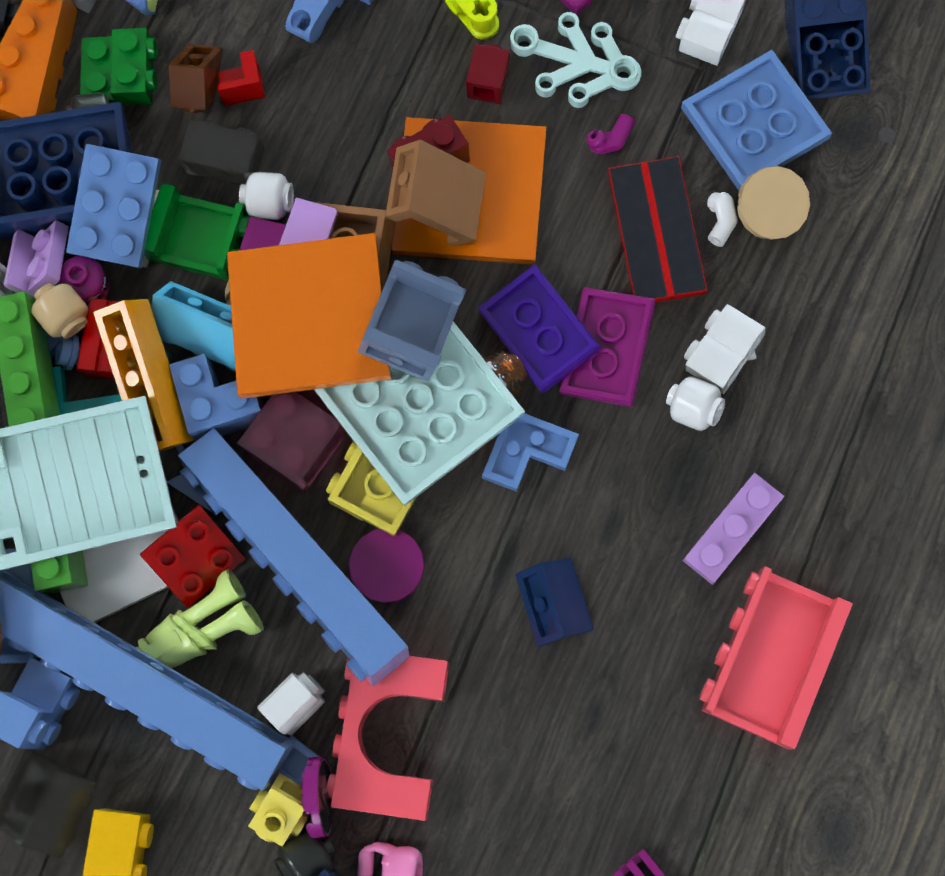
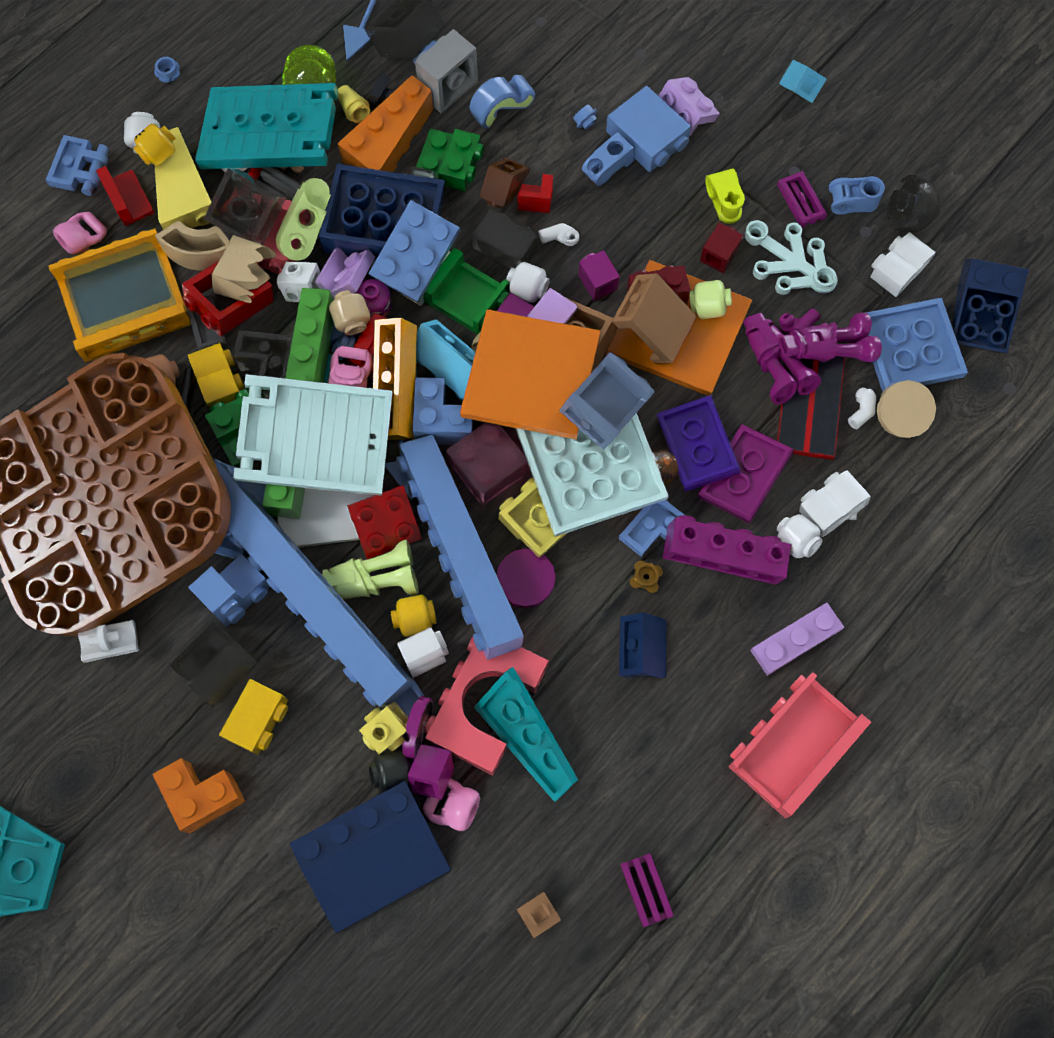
camera: 10 degrees right, 5 degrees down
none -> bright pink piece [328,346,373,388]
none -> yellow head [391,595,437,637]
none -> magenta brick [408,744,454,800]
none -> teal wing [474,667,578,802]
none -> white arm [539,223,579,246]
none -> magenta brick [578,250,620,301]
none -> pearl gold plate [630,561,663,593]
none -> magenta brick [663,515,791,585]
none -> yellowish green head [690,280,732,319]
none -> magenta piece [743,313,821,405]
none -> magenta piece [779,312,882,363]

